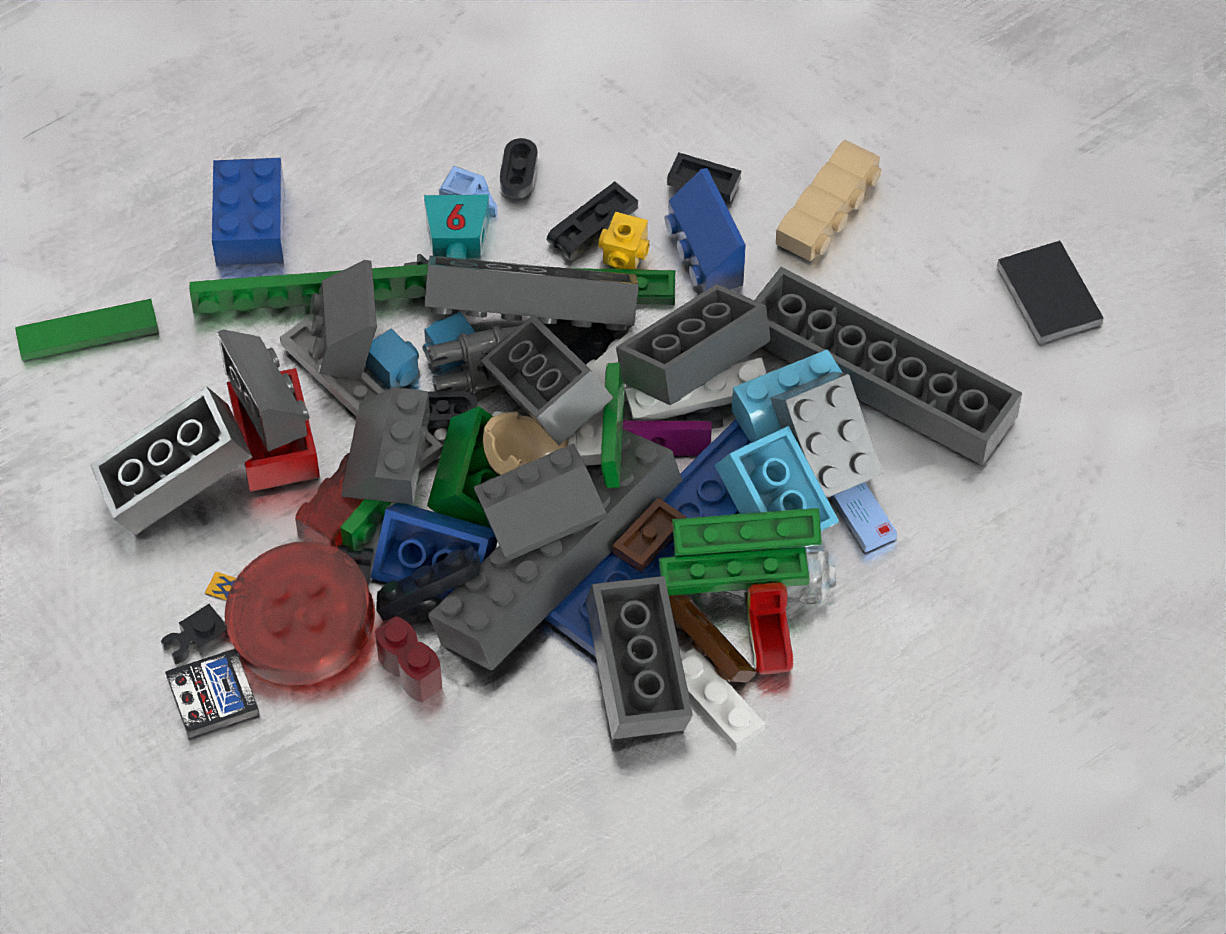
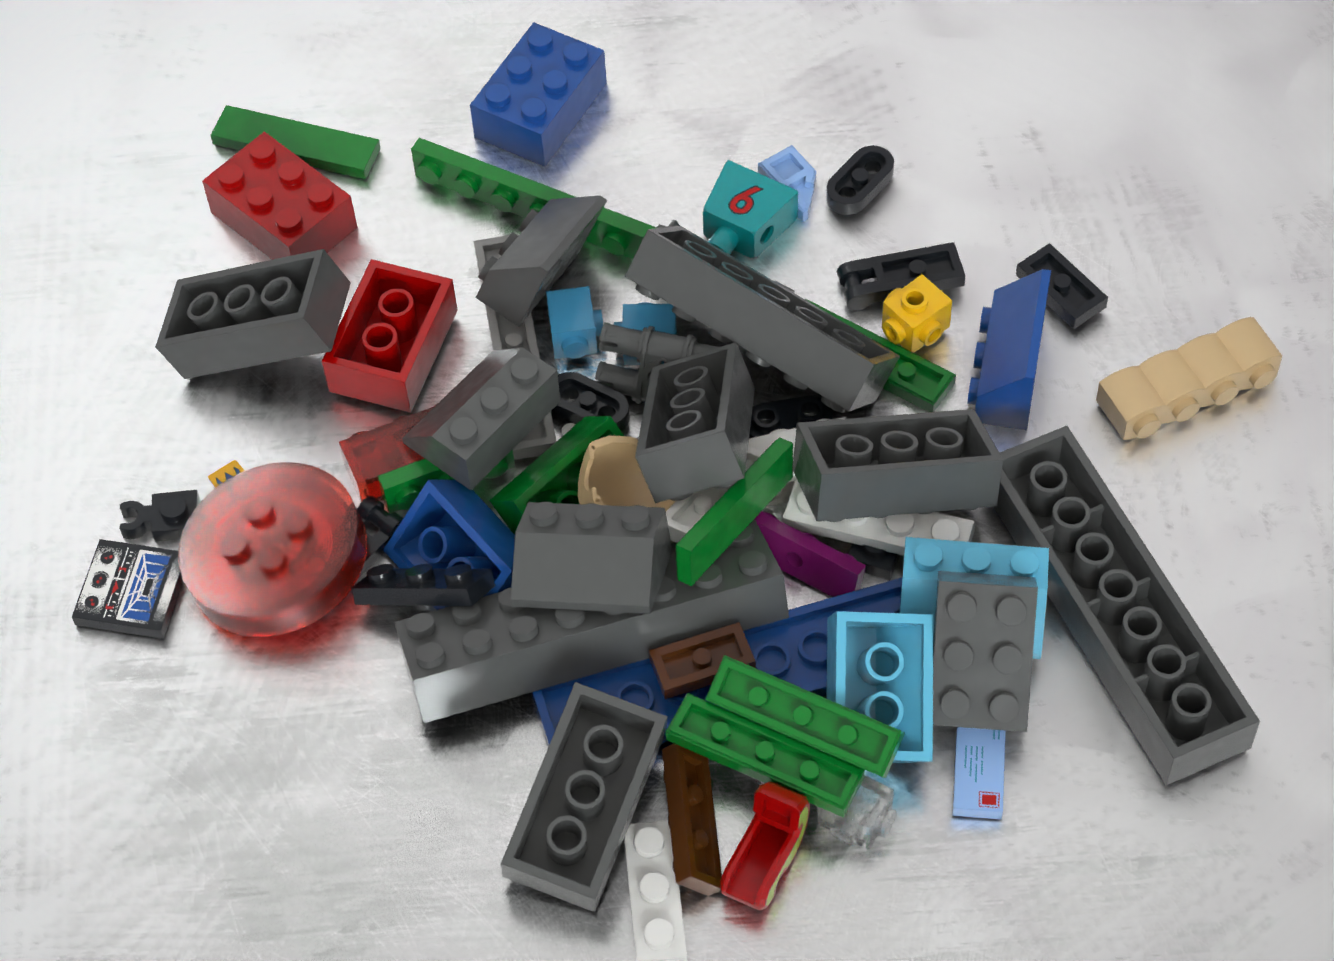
camera: 35 degrees right, 0 degrees up
dark grey slope [217,329,310,452] -> none
dark red brick [375,616,442,703] -> none
none -> red brick [202,132,358,260]

